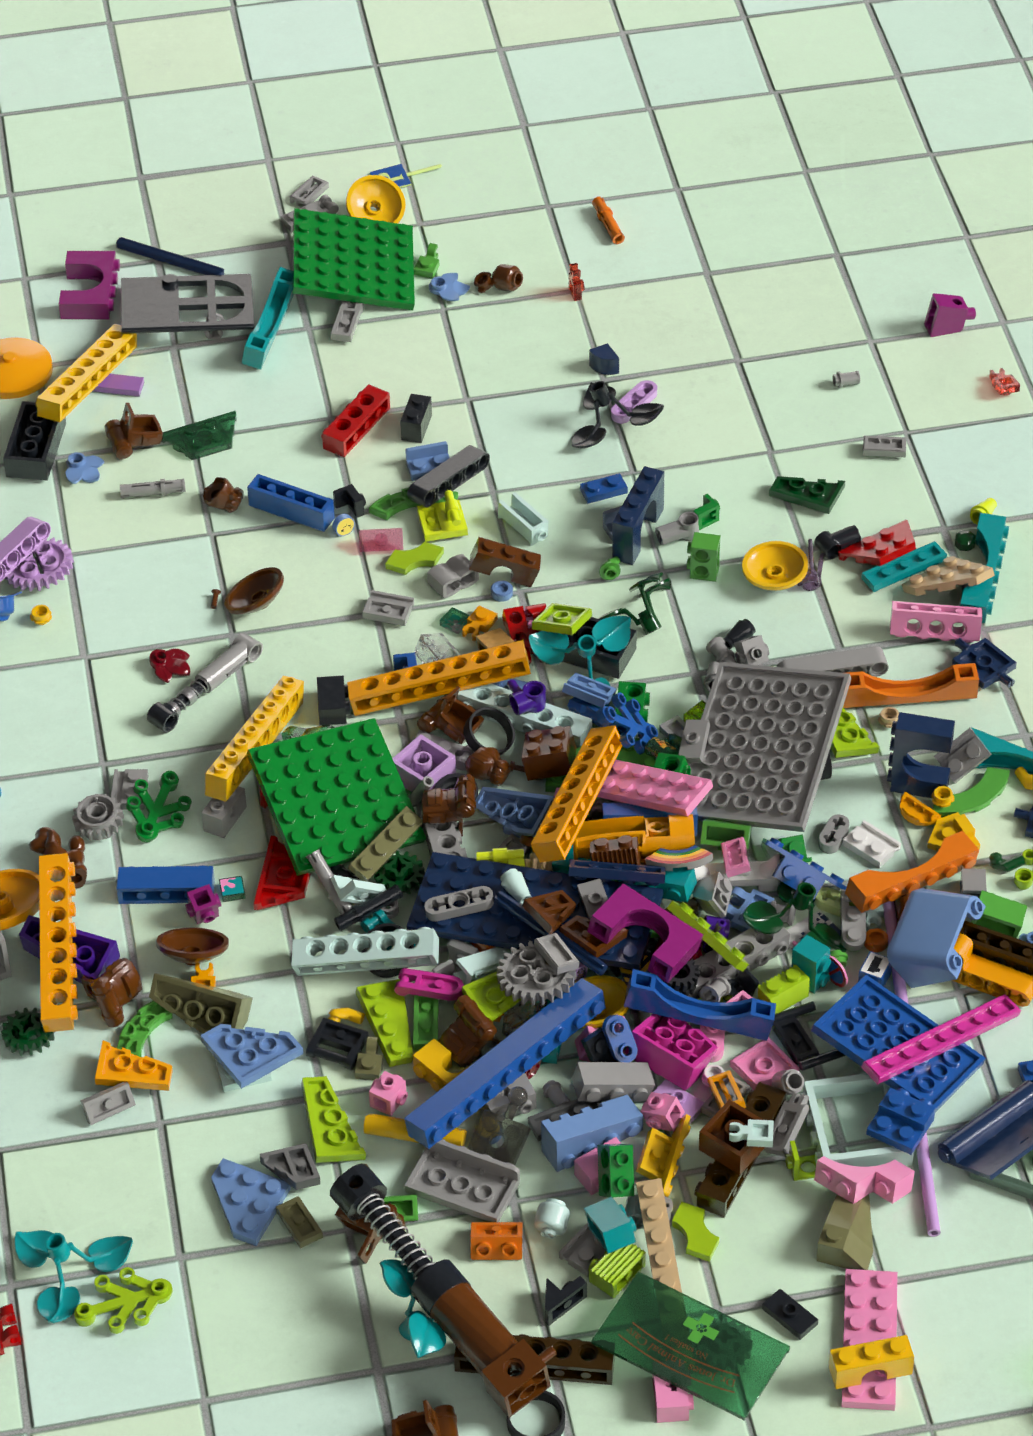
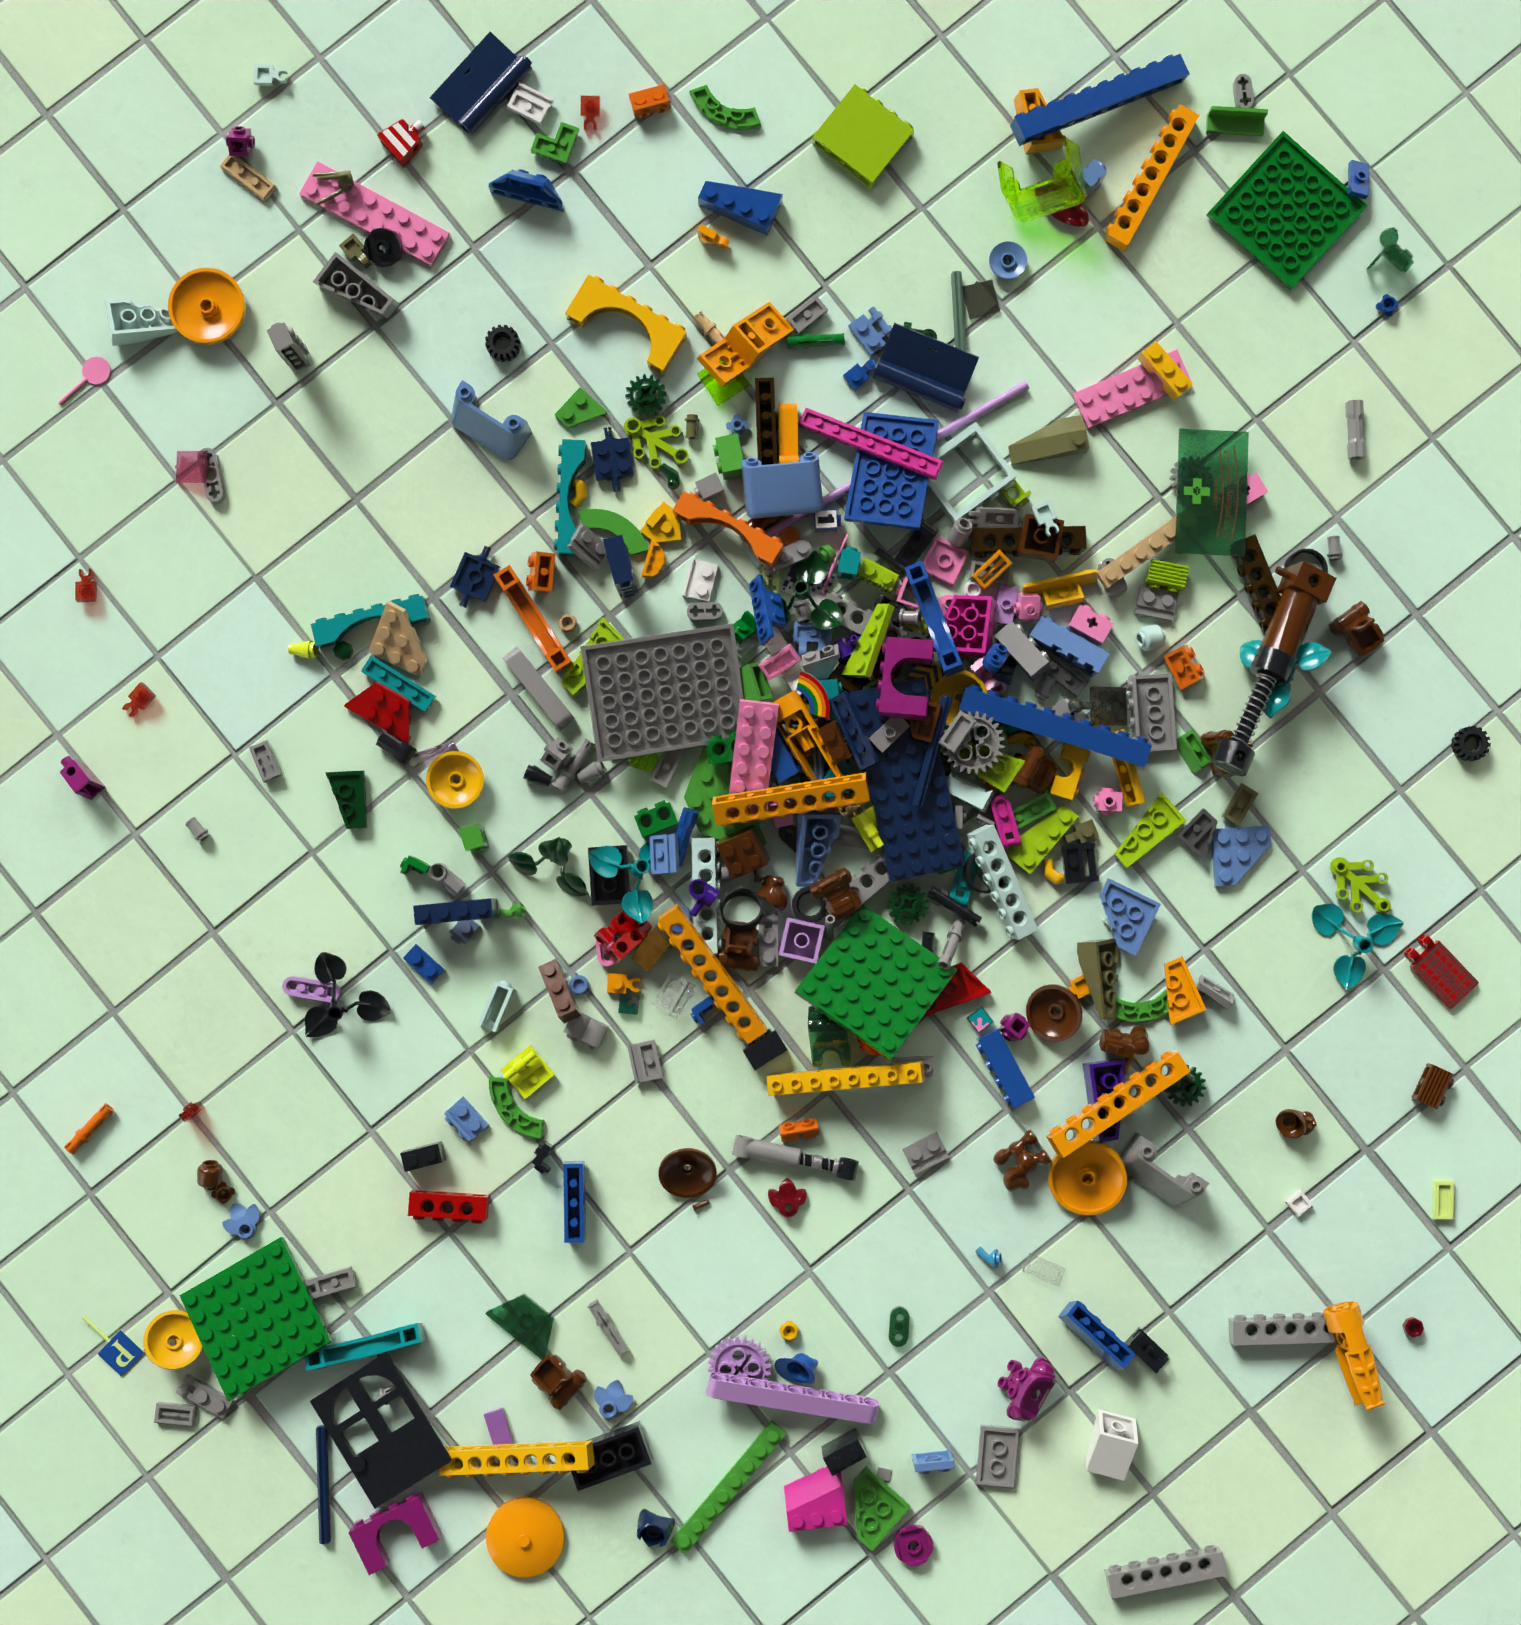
camera: 120 degrees left, 40 degrees up
light grey gear [72,794,124,841] -> none
green plant [126,771,192,843] -> none
reddish brown hair [203,477,244,513] -> none
light aqua panel [331,875,386,904] -> none
tile [332,514,355,536] -> none
olive plate [348,806,423,882] -> none
clear pink plate [359,528,403,552] -> none
lime tile [385,542,444,575] -> none
beam [407,445,490,508] -> none
bright green plate [414,243,440,279] -> none
light grey beam [424,886,494,921] -> none
light aqua cone [500,869,532,905] -> none
reddish brown wing [522,890,576,934] -> none
lime plate [532,603,592,635] -> none
black slope [545,1276,587,1326] -> none
teal brick [584,1197,637,1253] -> none
dark blue brick [589,343,619,375] -> none
blue plant [596,692,658,755] -> none
green brick [597,1143,635,1198] -> none
clear green leg [644,733,682,761] -> none
lime tile [672,1201,719,1262] -> none
light grey plate [679,720,710,763] -> none
black plate [762,1289,818,1340] -> none
bright pink arch [814,1156,915,1204] -> none
blue plate [866,1087,935,1155] -> none
bright pink brick [890,601,982,643] -> none
yellow plate [932,786,954,808] -> none
none -> orange brick [526,551,555,593]
none -> orange hinge [779,1118,820,1143]

